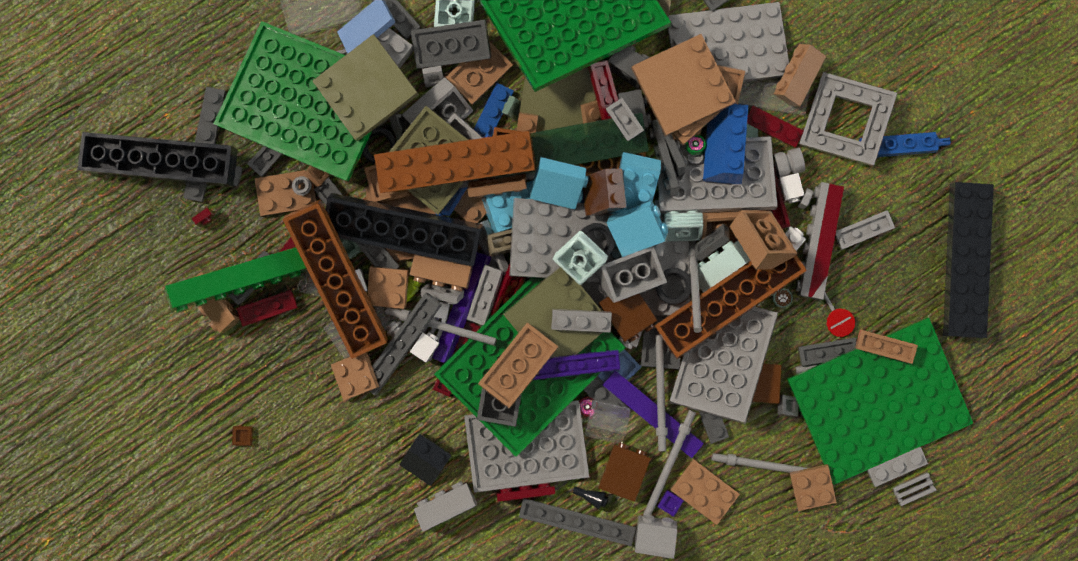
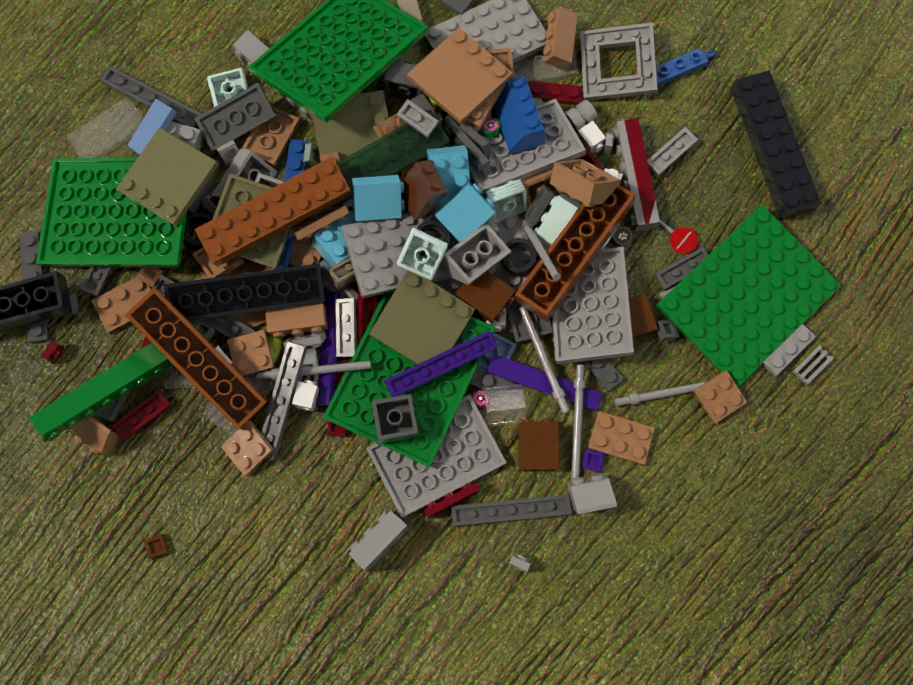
camera: 20 degrees left, 10 degrees down
light grey plate [292,176,312,196] -> none
light grey plate [386,321,402,338] -> none
black slope [399,433,453,486] -> none
medium nougat plate [478,323,558,409] -> none
light grey plate [551,309,612,332] -> none
black cone [573,486,609,510] -> none
dark red plate [588,60,618,122] -> none
medium nougat plate [855,329,918,364] -> none

